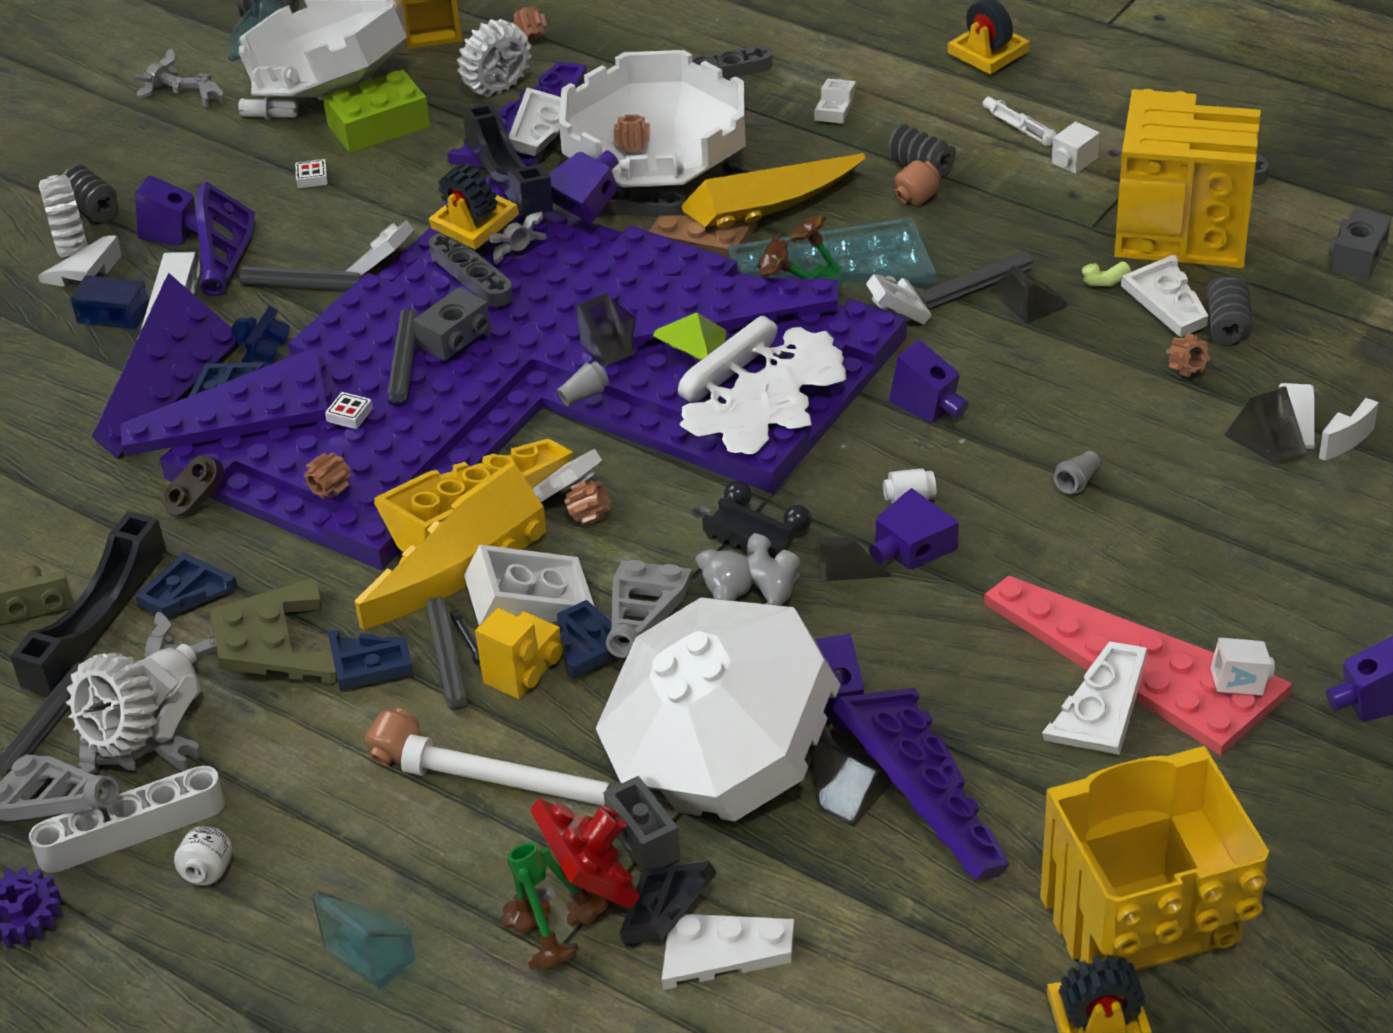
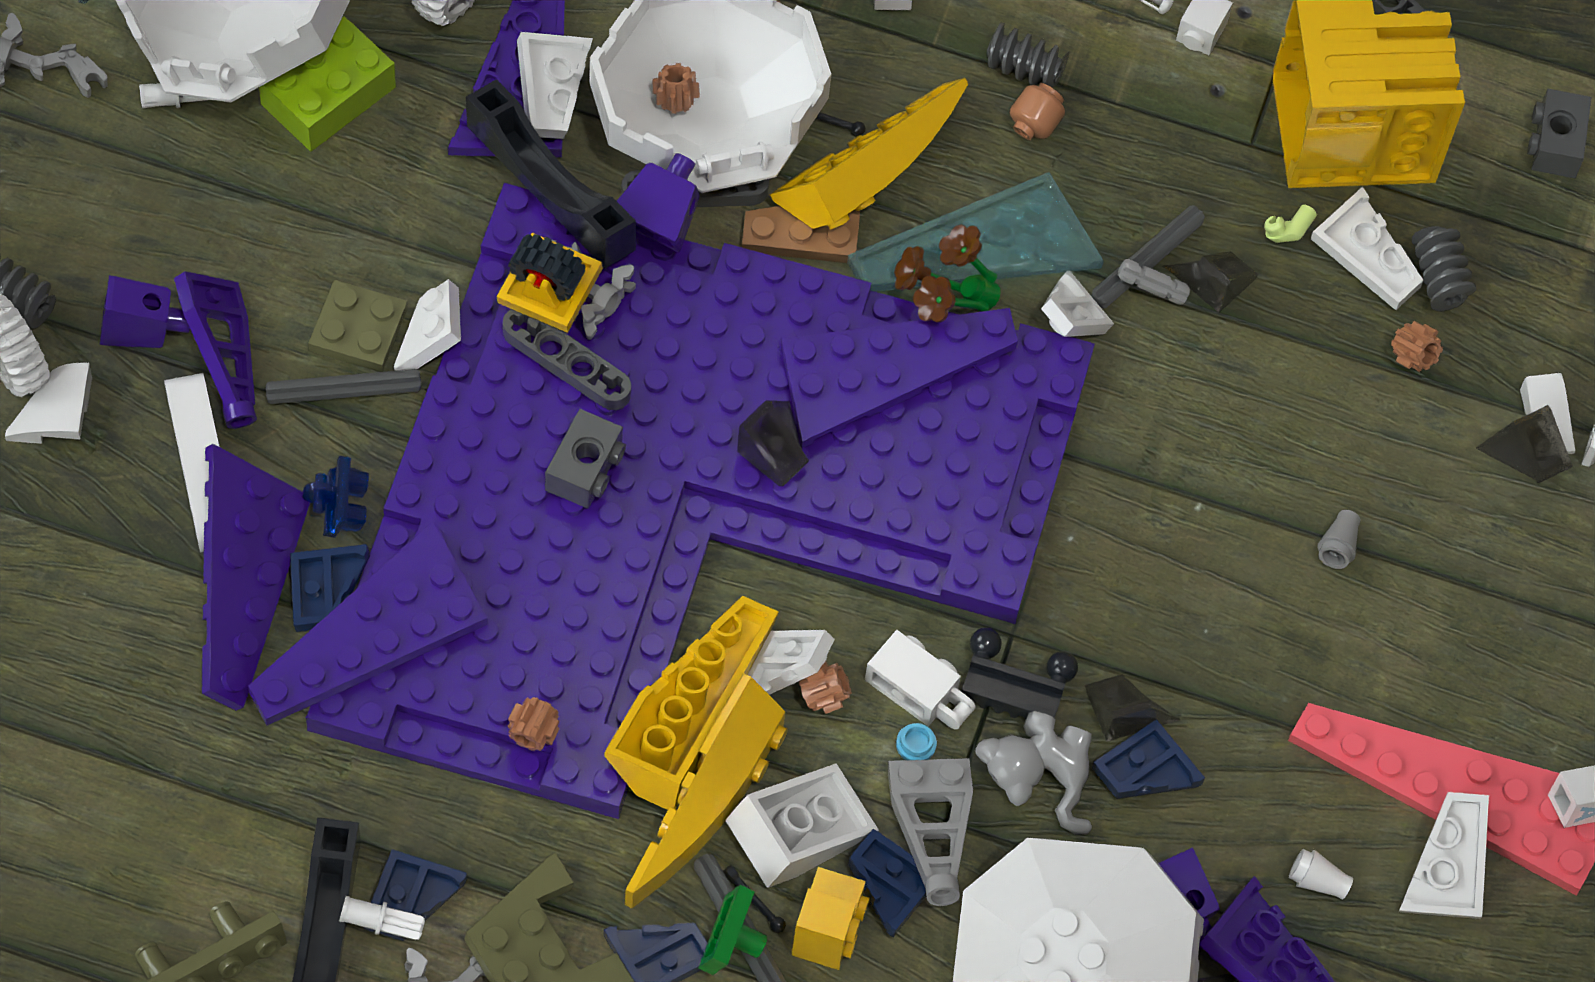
camera: 25 degrees left, 20 degrees up
clear blue brick [70,275,149,330] -> none
dark brown plate [164,455,224,516] -> none
white tile [295,159,328,189] -> none
white tile [325,392,373,429] -> none
dark grey axle [388,308,418,403] -> none
light grey cone [557,361,609,406] -> none
lime slope [653,312,727,361] -> none
white plant [678,316,846,454] -> none
dark purple torso [869,488,959,569] -> none
white brick [883,468,937,504] -> none
dark purple torso [889,340,969,422] -> none
none -> olive plate [308,280,408,372]
none -> white axle [339,896,425,940]
none -> green tile [698,885,767,975]
none -> white brick [865,630,976,729]
none -> medium azure plate [896,723,937,760]
none -> dark blue wing [1092,719,1205,799]
none -> light grey axle [1117,259,1190,305]
none -> white cone [1289,849,1353,900]

